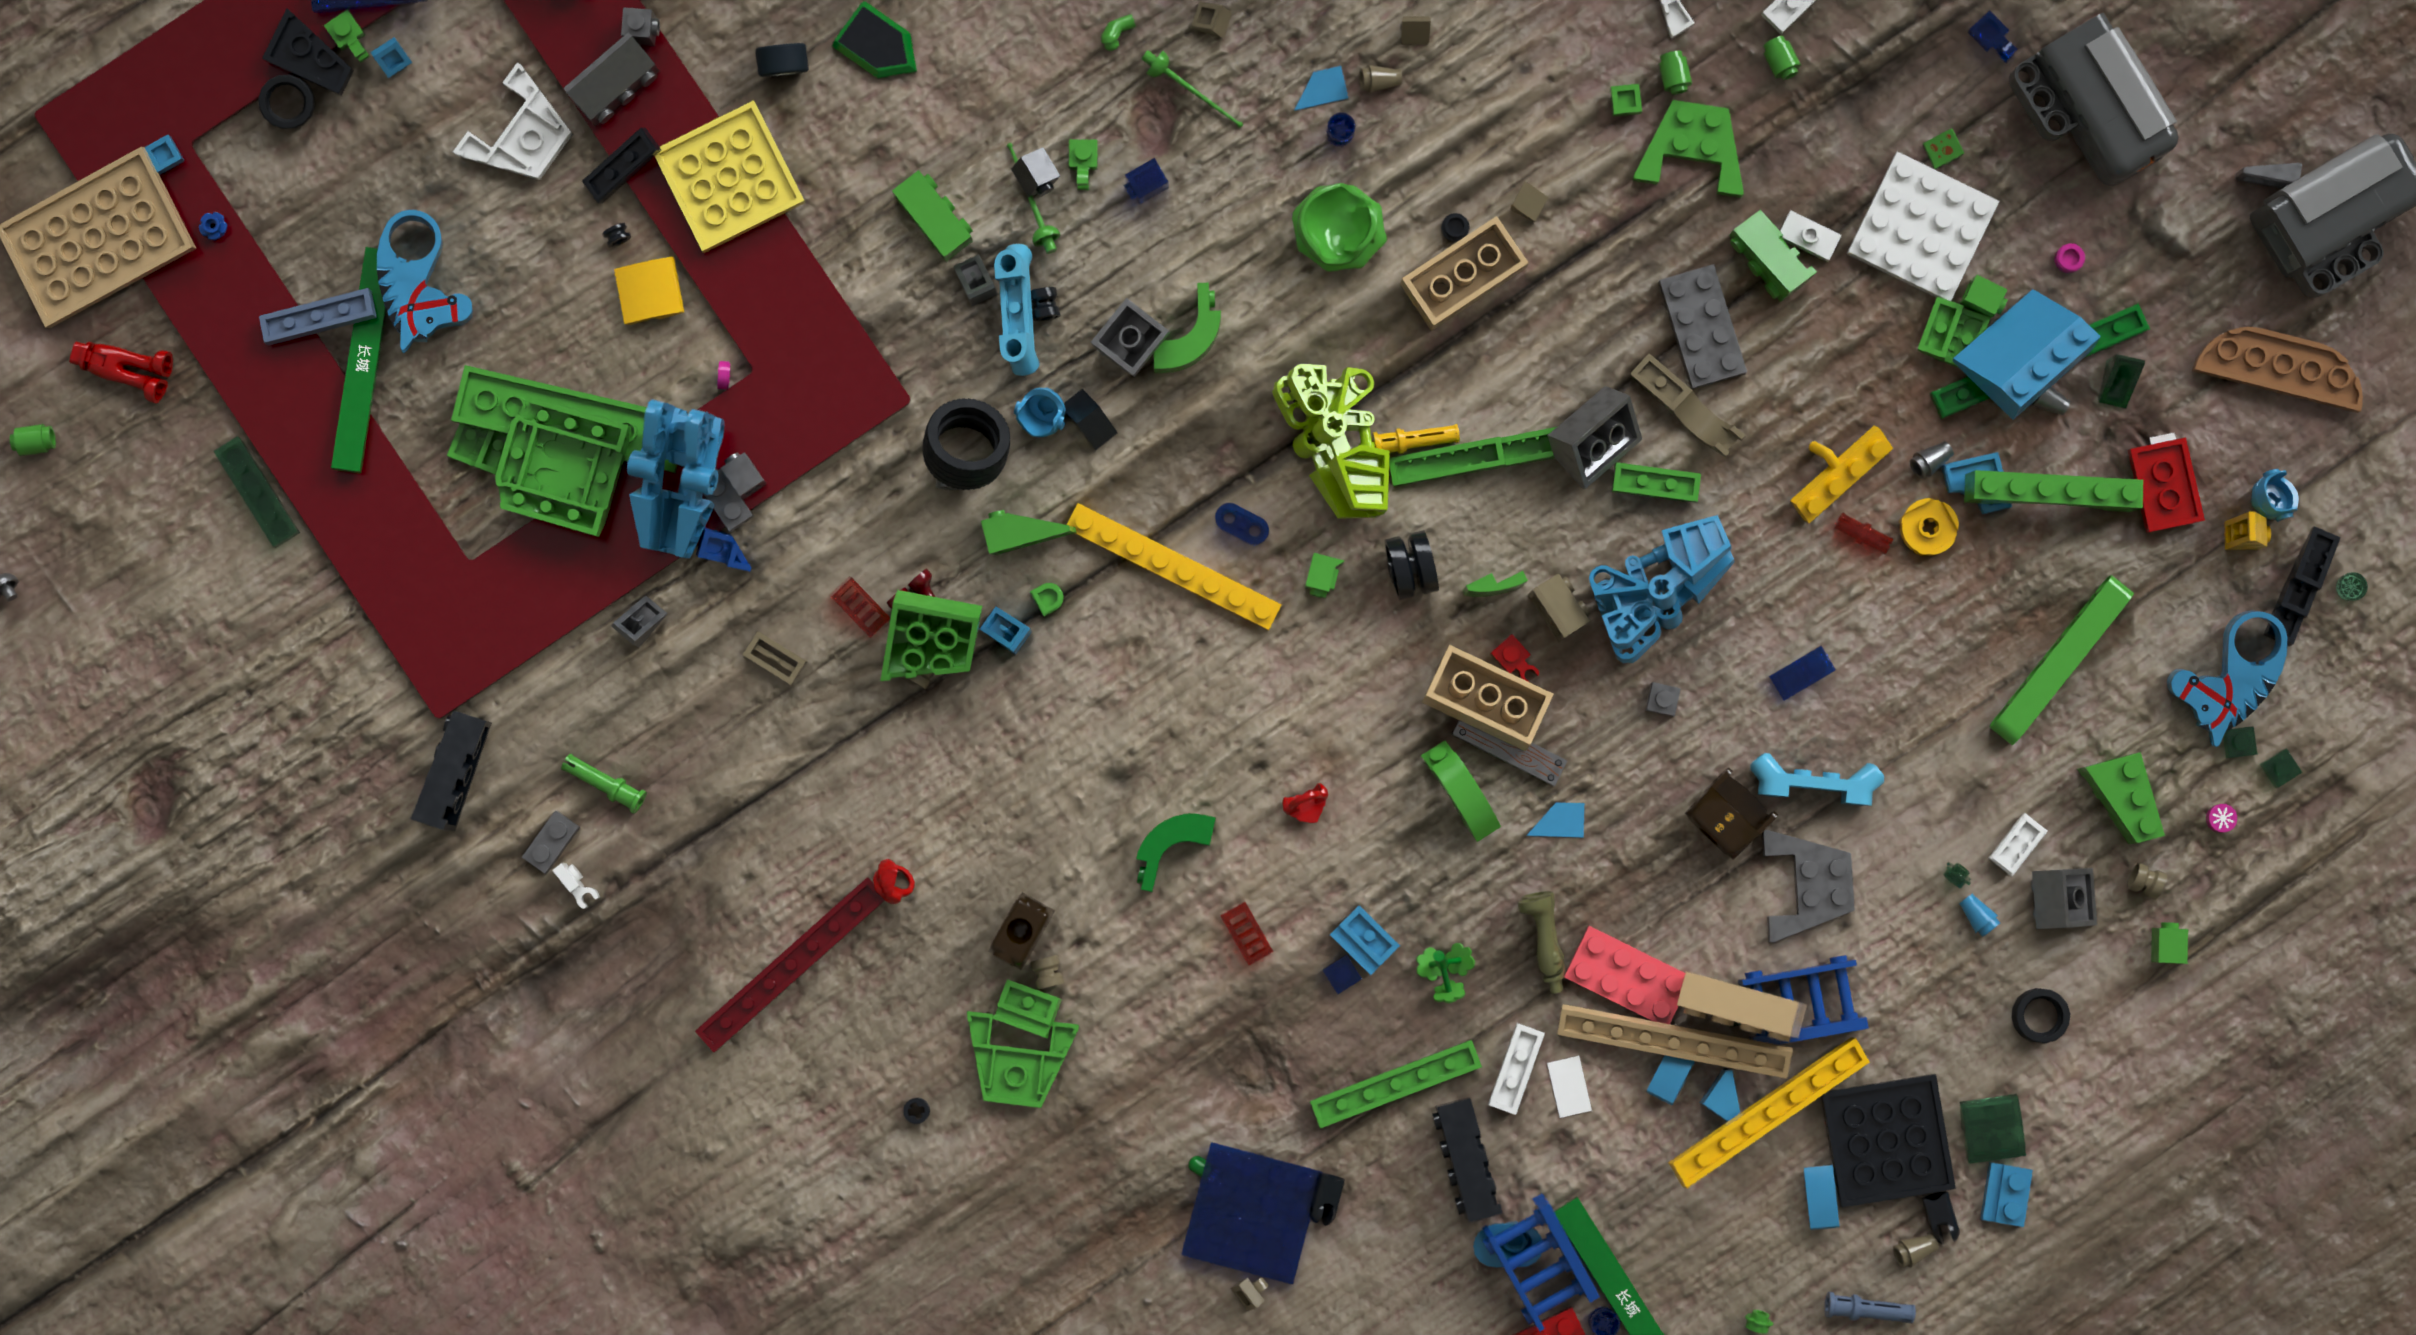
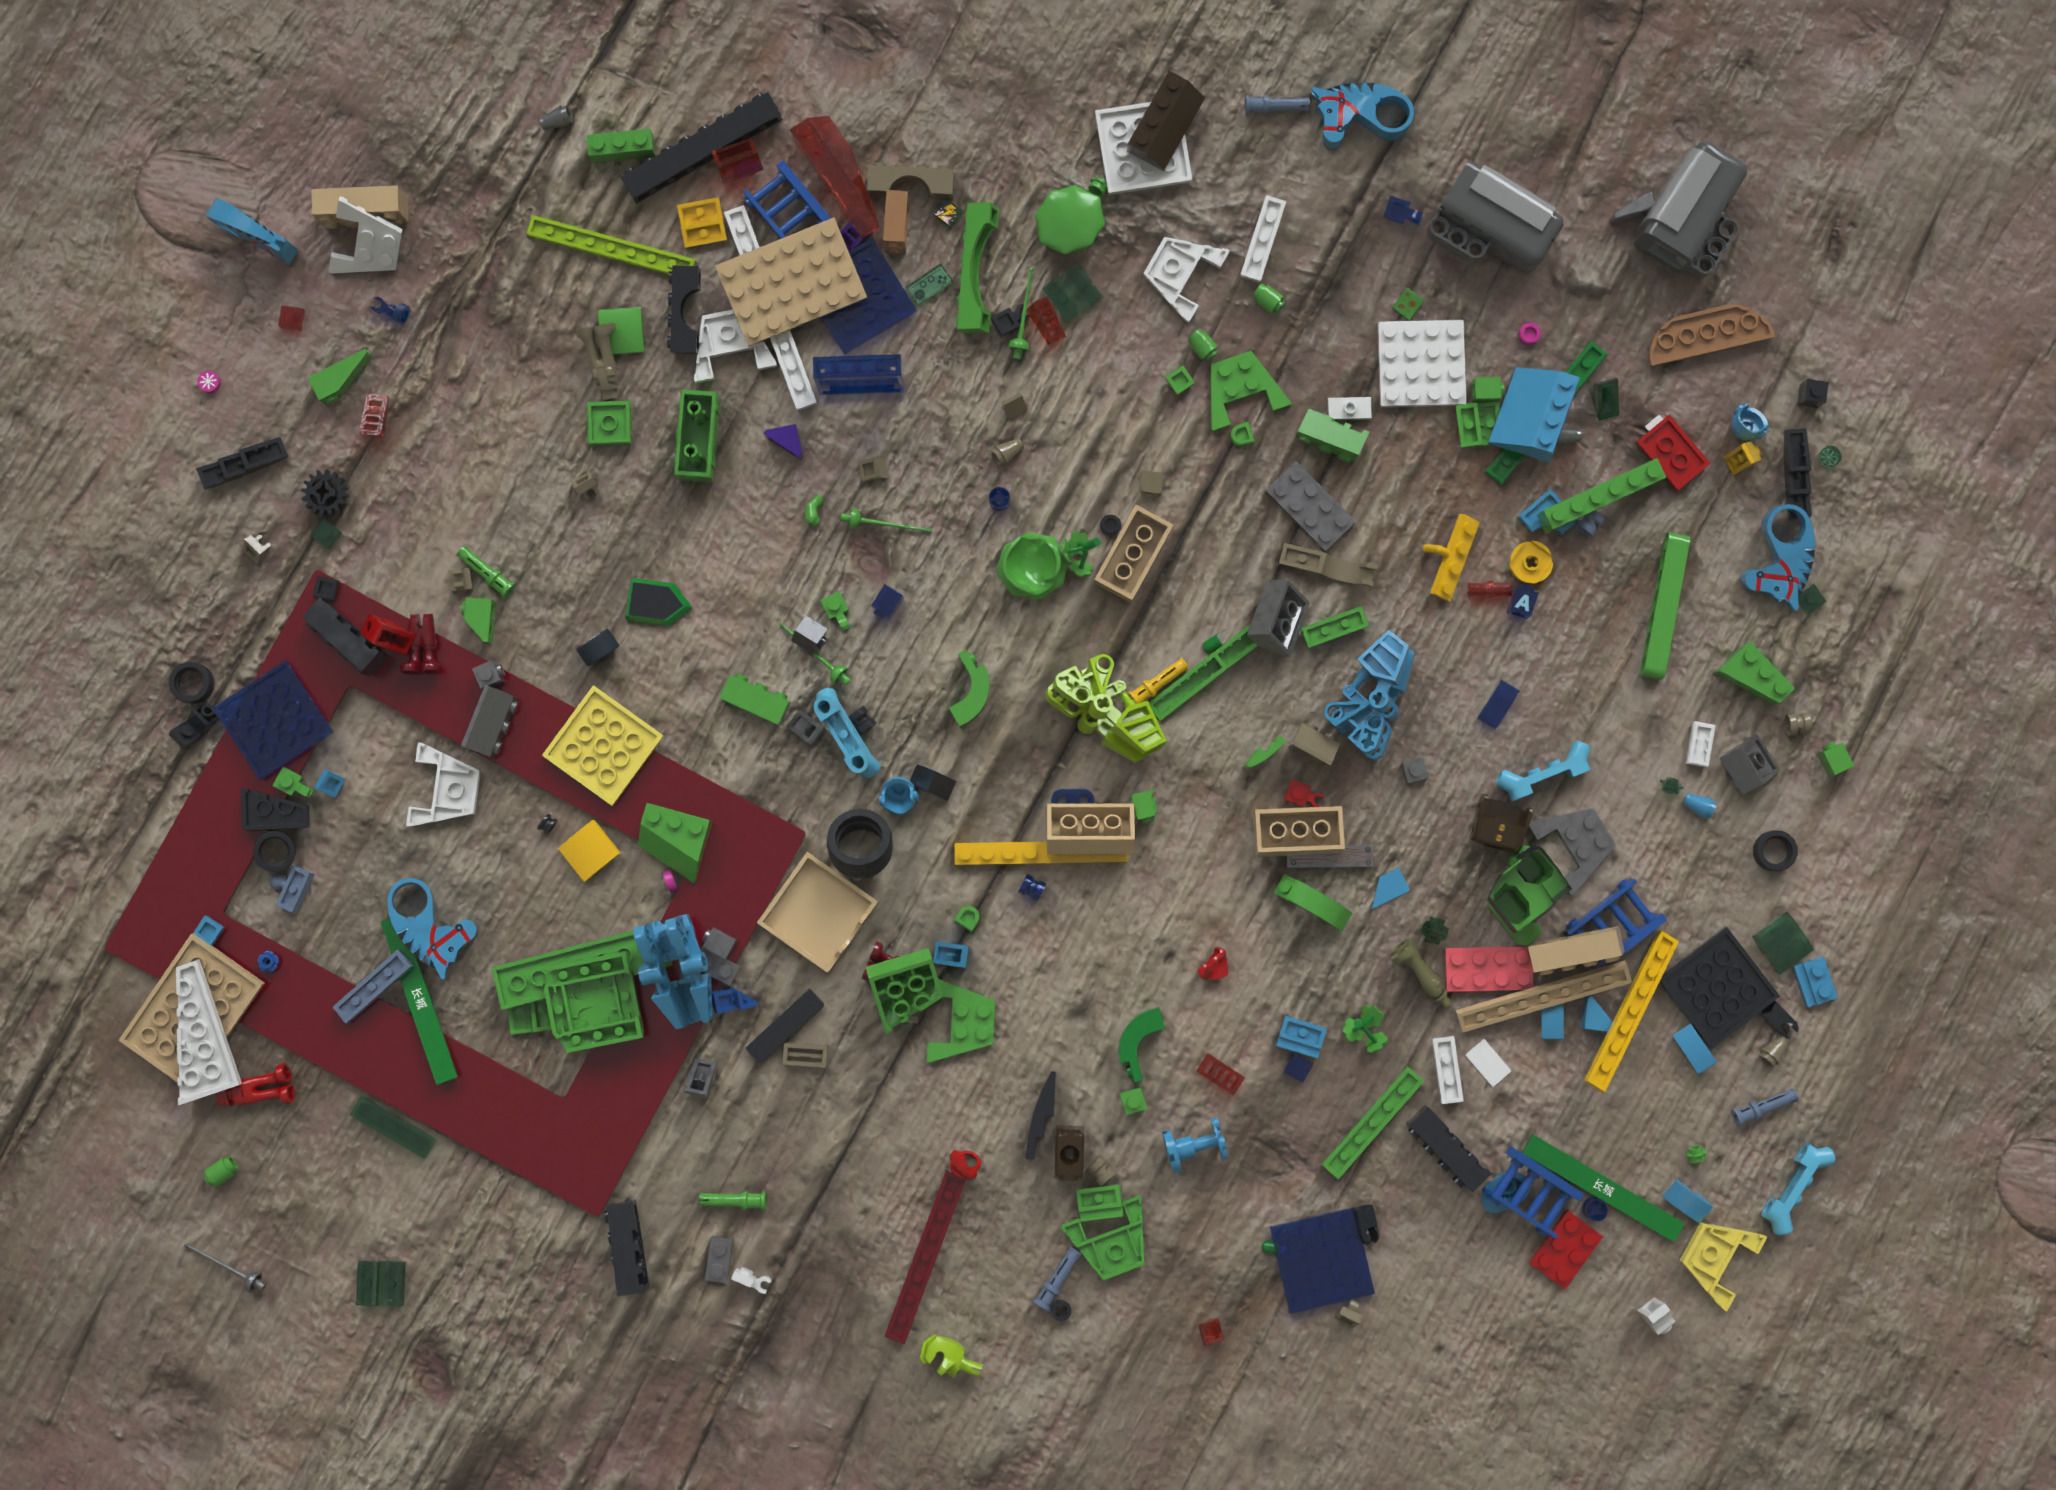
camera: 30 degrees left, 0 degrees up
black tile [582,127,661,203] -> none
clear red slope [829,576,891,638] -> none
bright green slope [981,510,1077,555] -> none
flat silver slope [1091,298,1170,377] -> none
dark azure sticker [1294,66,1349,111] -> none
black wheel [1384,530,1439,601] -> none
flat silver cone [1909,441,1954,479] -> none
dark pink tile [2206,804,2237,833] -> none
clear green plate [2260,748,2302,788] -> none
none -> white wing [176,959,242,1105]
none -> sand blue plate [270,865,315,914]
none -> clear green slope [356,1260,406,1307]
none -> bright green wedge [638,803,713,884]
none -> black tile [745,989,825,1063]
none -> tan piece [757,852,879,973]
none -> lime piece [920,1334,983,1379]
none -> bright green wing [927,979,995,1062]
none -> clear blue wheel [1018,874,1047,902]
none -> black slope [1026,1071,1056,1159]
none -> sand blue pin [1033,1246,1082,1312]
none -> tan brick [1047,804,1135,854]
none -> bright green plant [1060,531,1100,577]
none -> bright green brick [1119,1086,1147,1115]
none -> dark azure piece [1162,1117,1228,1174]
none -> clear red plate [1198,1318,1224,1346]
none -> green piece [1202,634,1225,653]
none -> bright green tile [1230,422,1255,447]
none -> clear green gear [1421,917,1449,945]
none -> bright green piece [1487,845,1572,946]
none -> clear blue brick [1506,584,1539,619]
none -> sand blue wheel [1575,511,1605,538]
none -> black brick [1797,379,1829,408]

